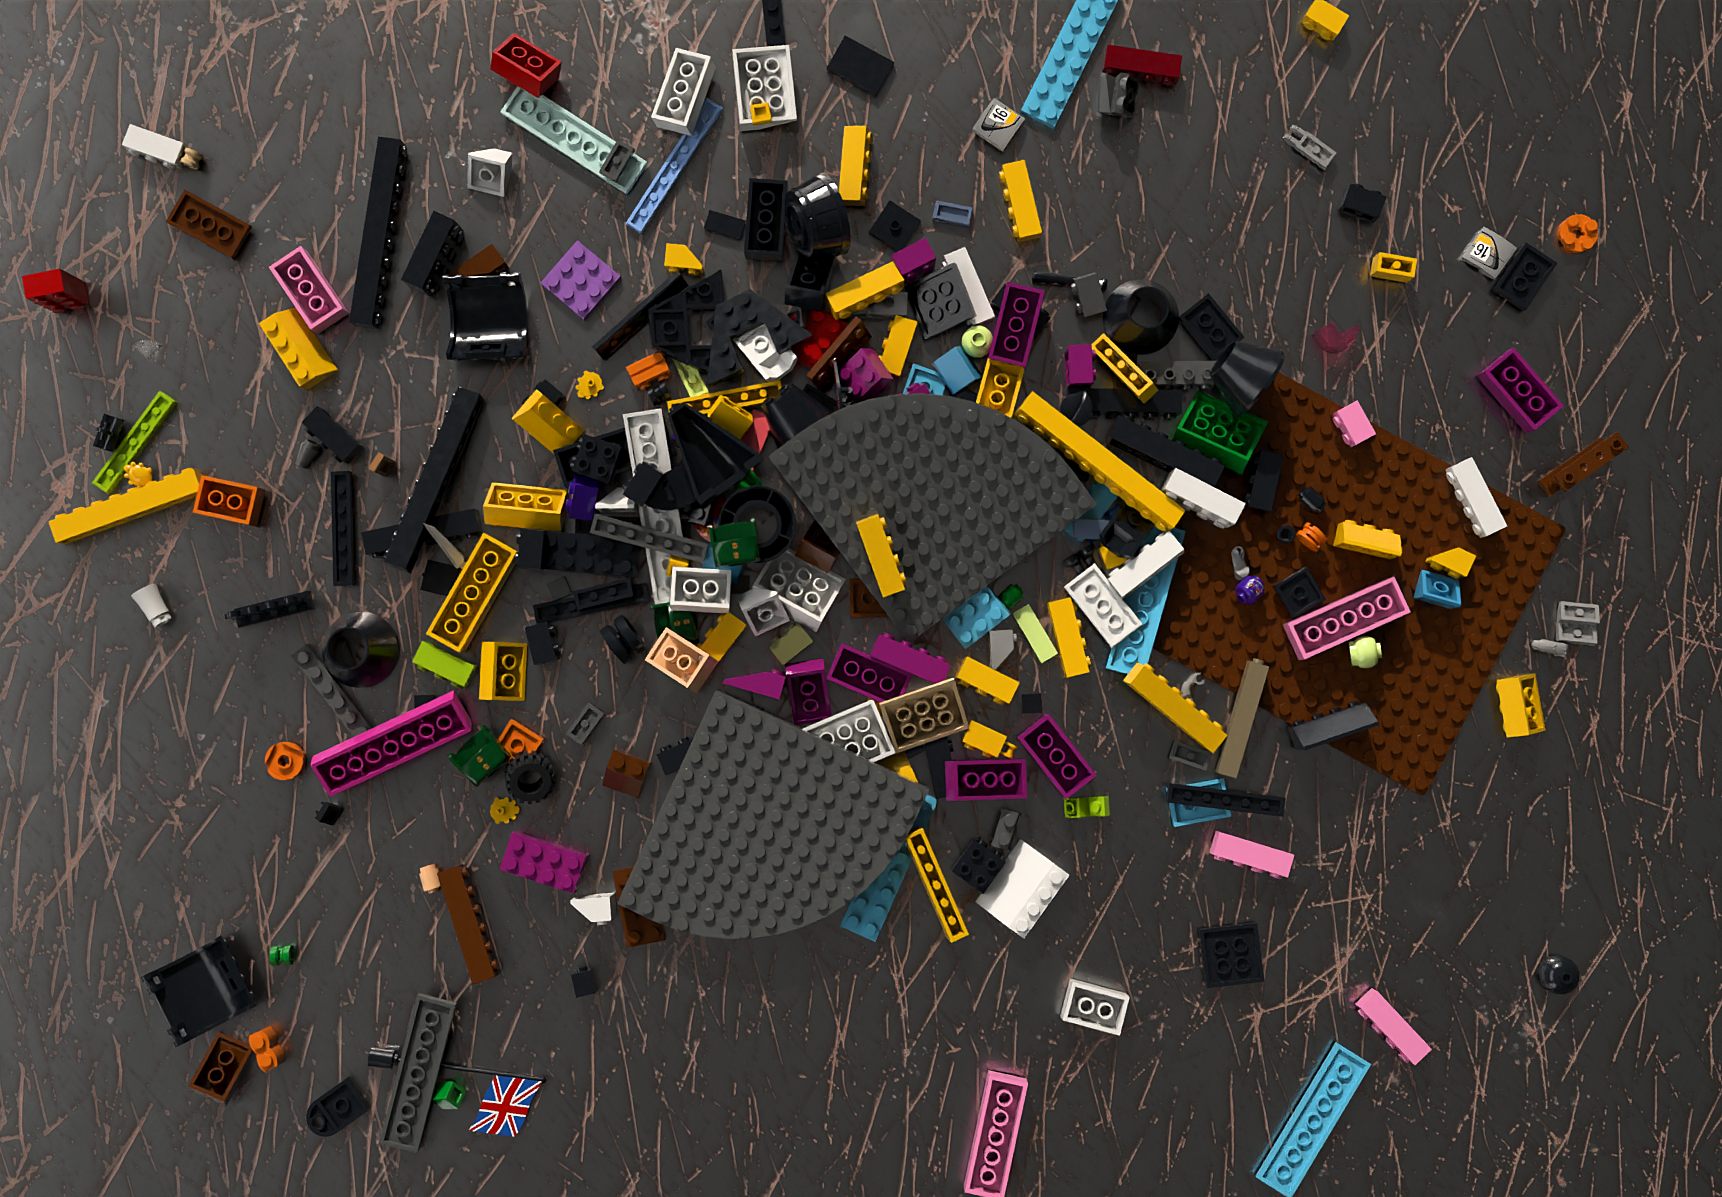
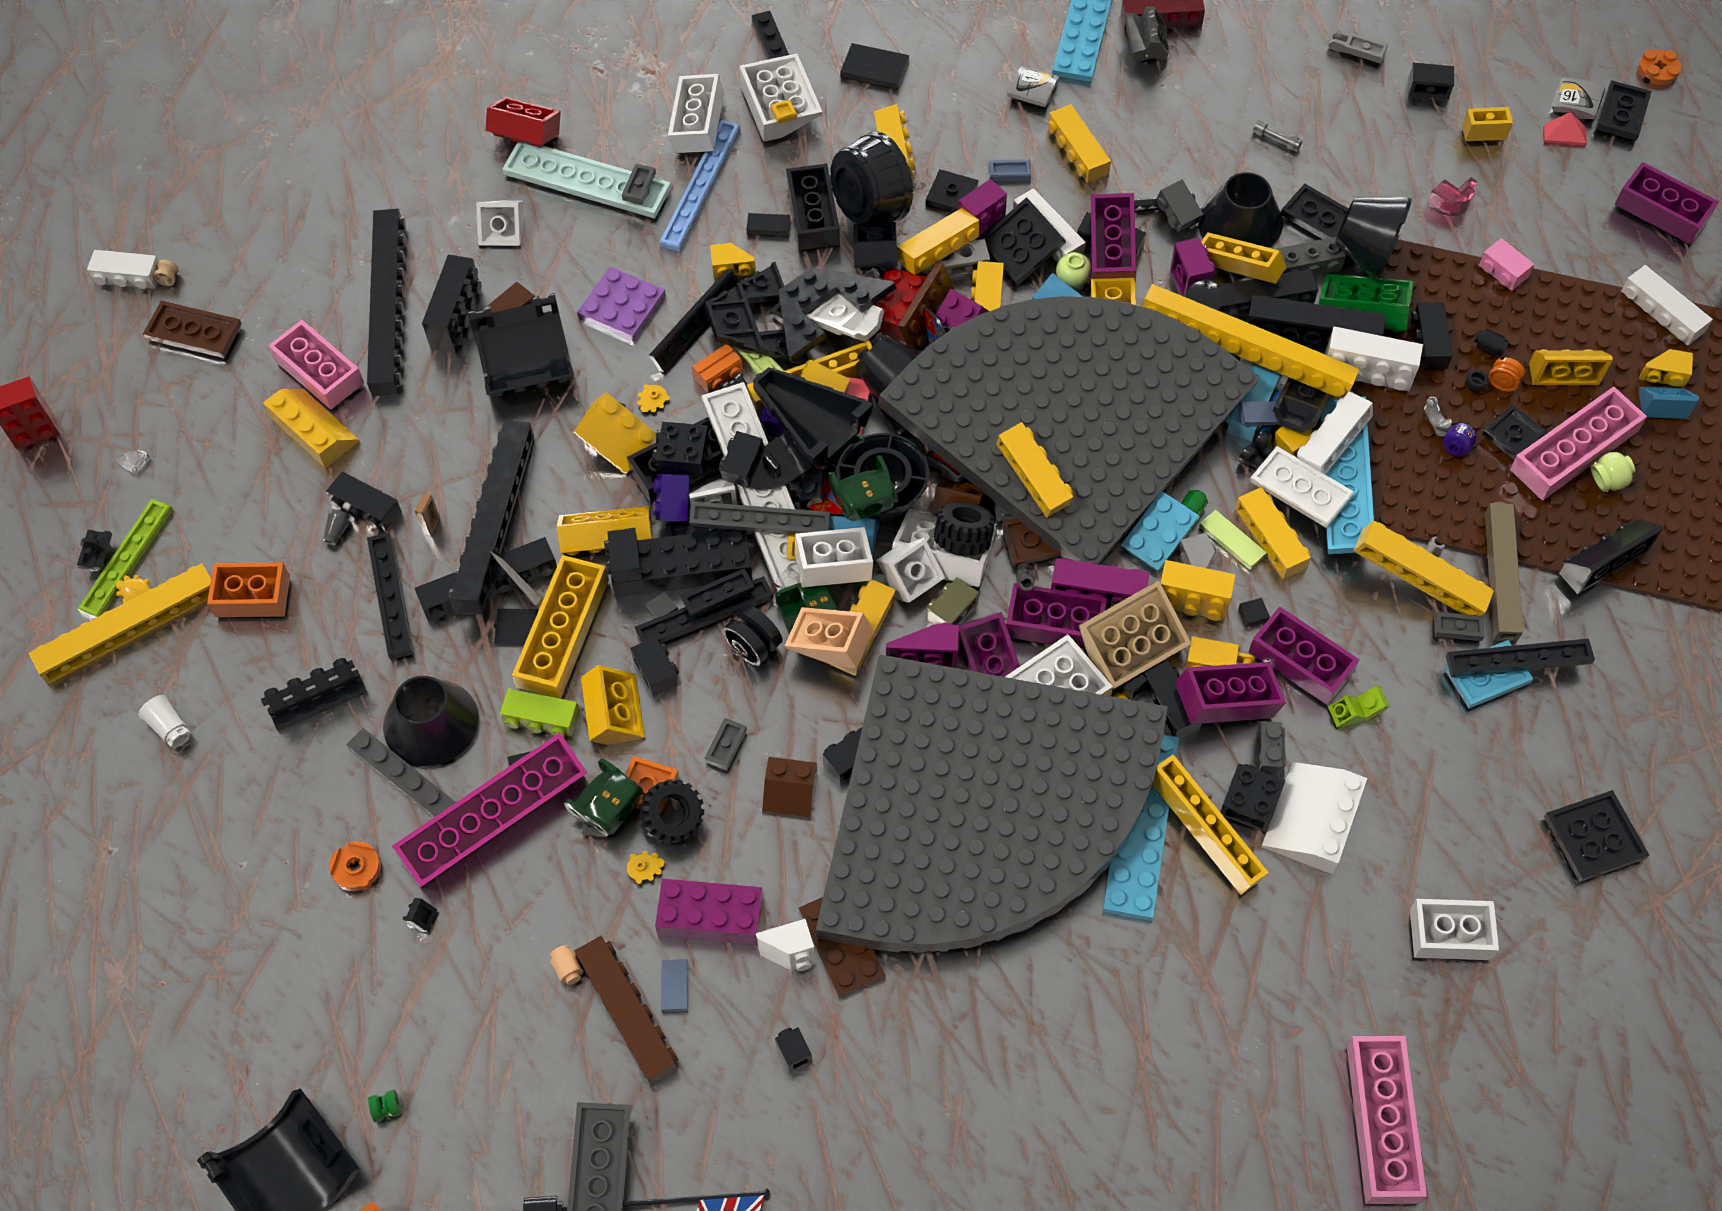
camera: 15 degrees left, 25 degrees down
bright pink brick [1209,831,1294,879] -> none
none -> sand blue tile [661,959,688,1012]
none -> black tyre [934,501,995,556]
none -> dark grey pin [1016,563,1035,591]
none -> flat silver bar [1253,120,1302,152]
none -> coral slope [1543,112,1587,146]

